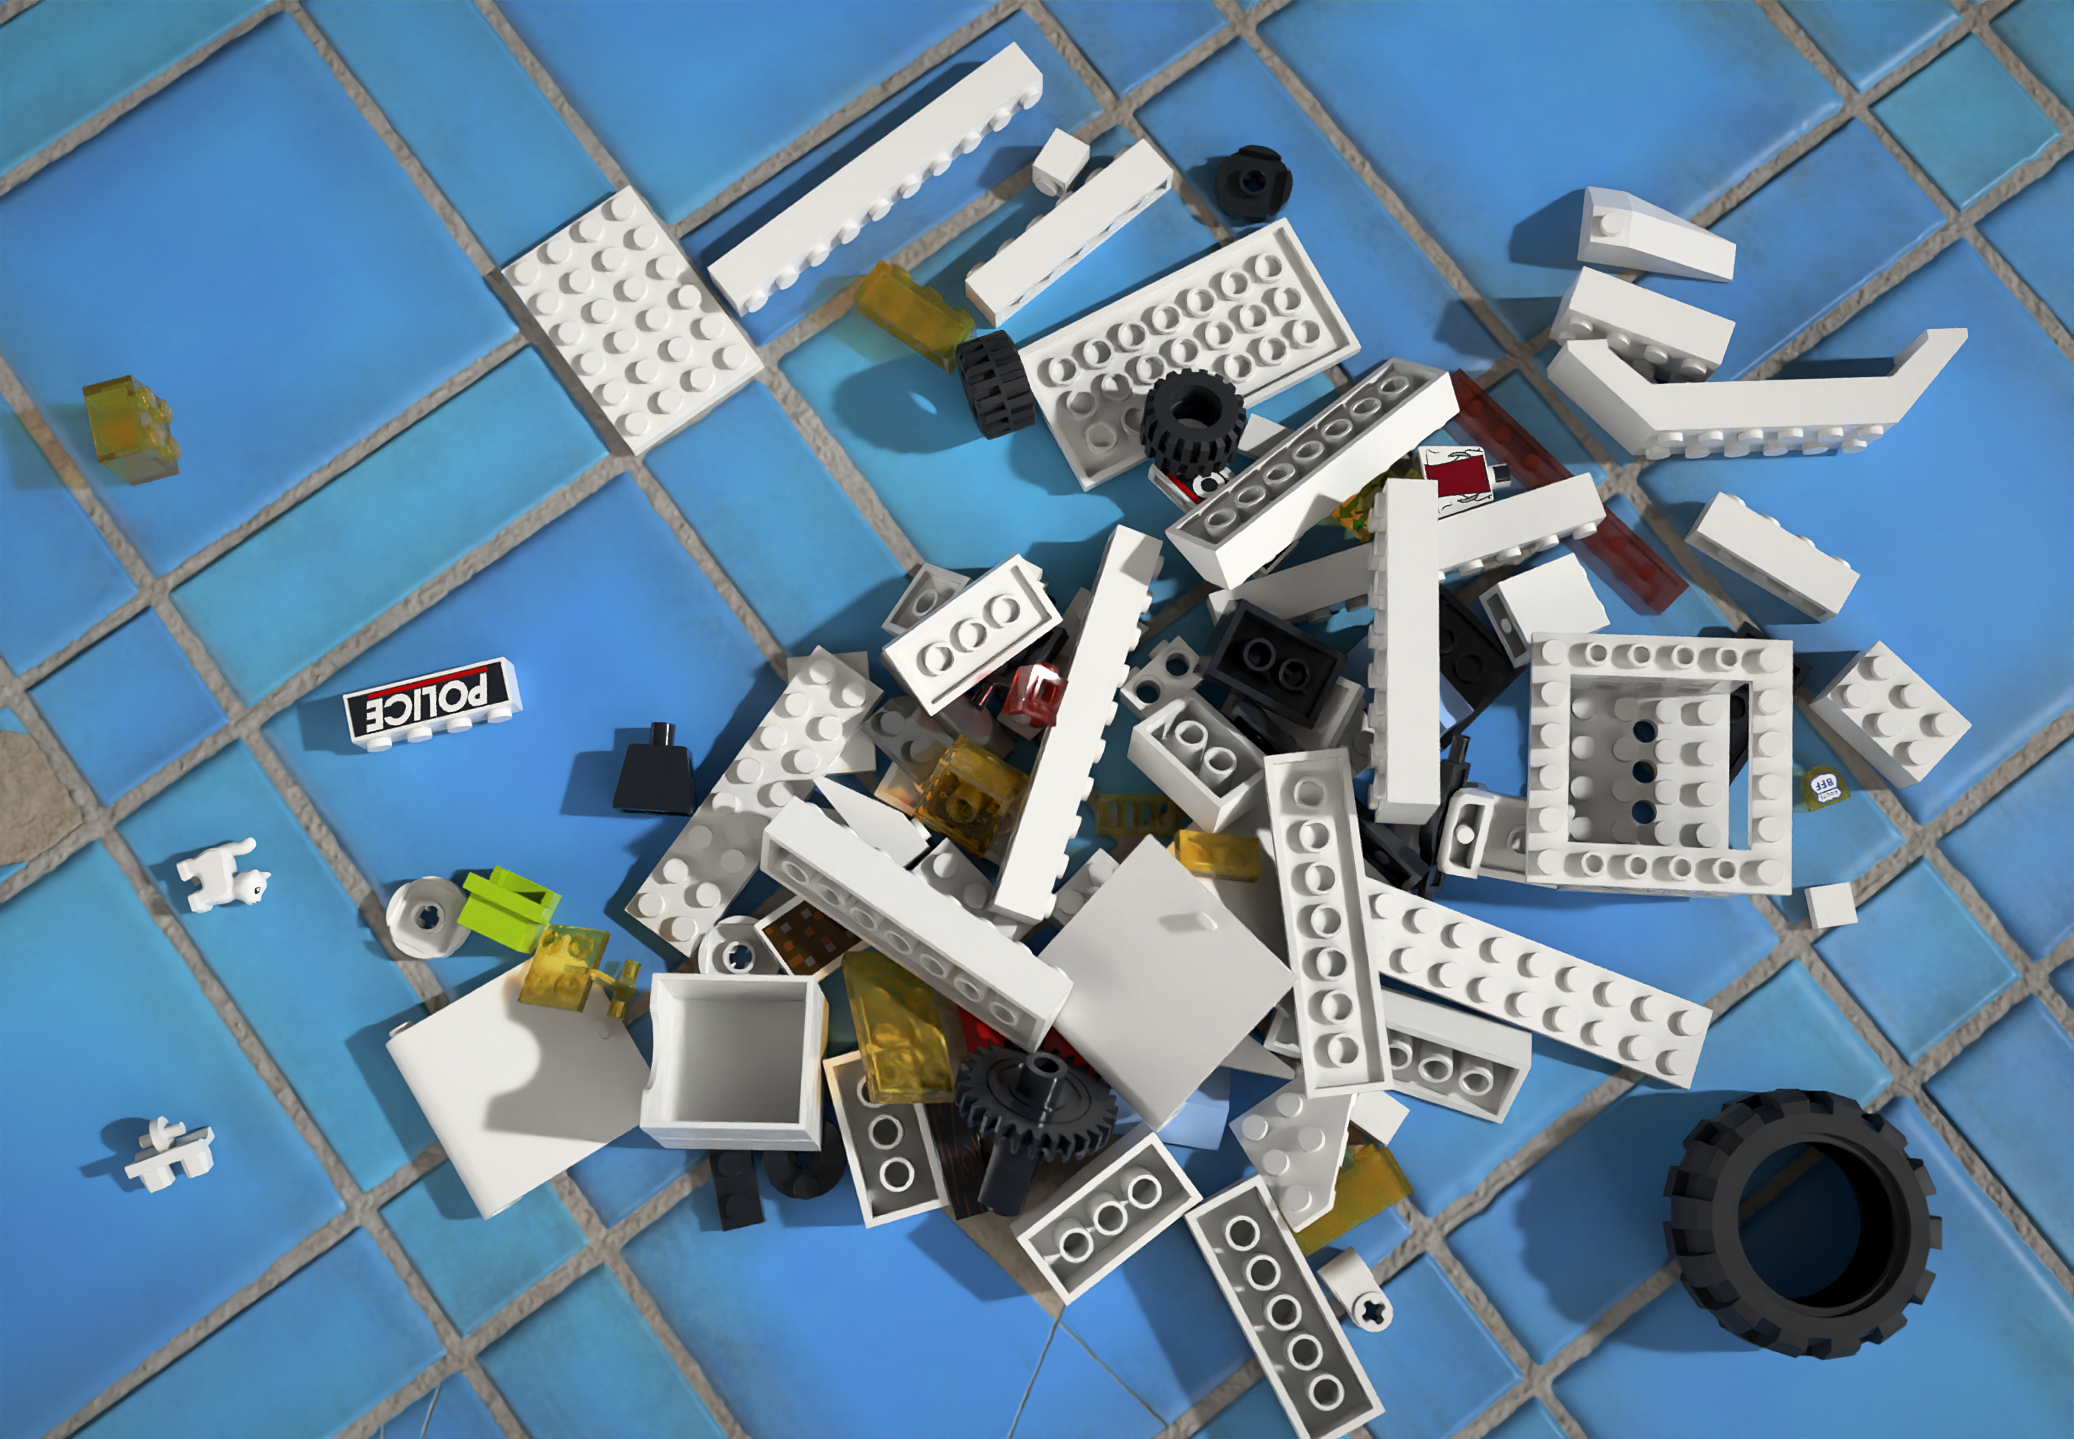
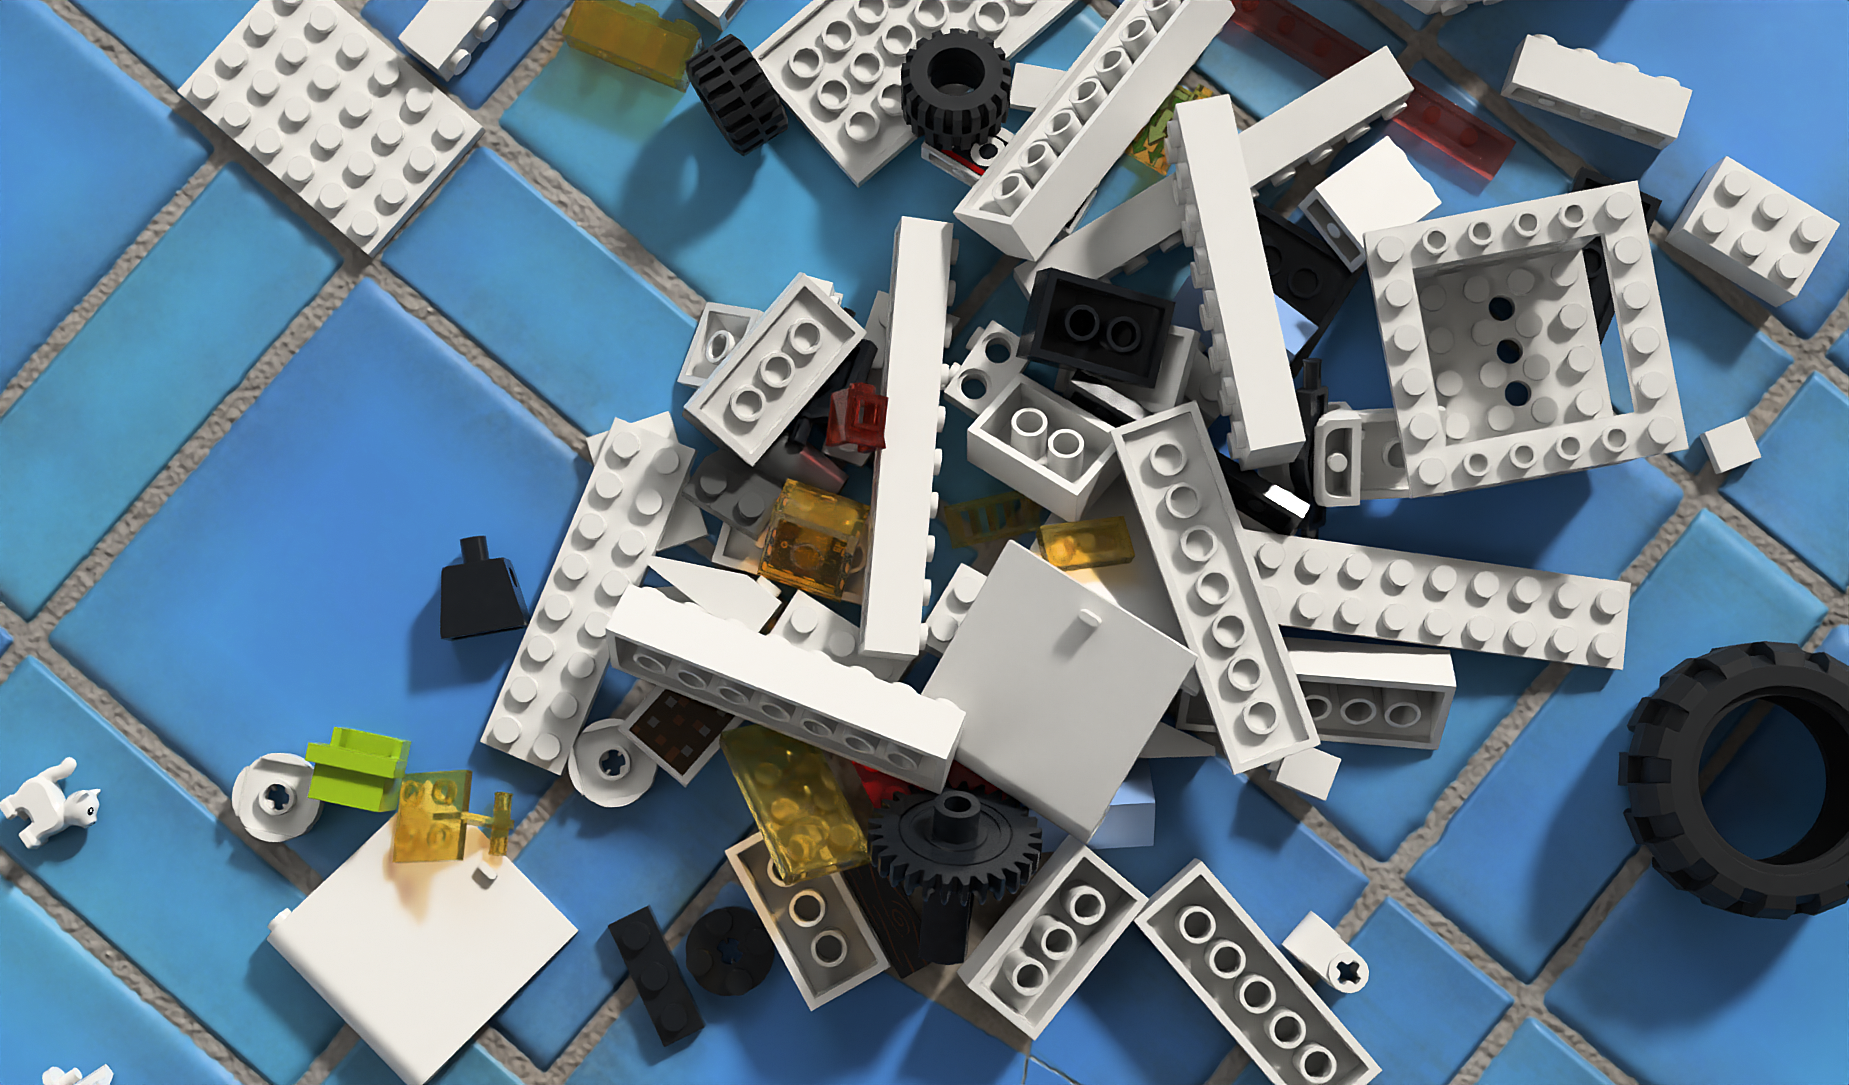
camera: 10 degrees left, 5 degrees up
brick [343,657,523,752] -> none
white piece [639,973,829,1151] -> none
white plate [1228,1073,1358,1233] -> none
clear yellow brick [1278,1143,1414,1257] -> none
torso [1411,446,1511,520] -> none
tile [1799,765,1851,813] -> none

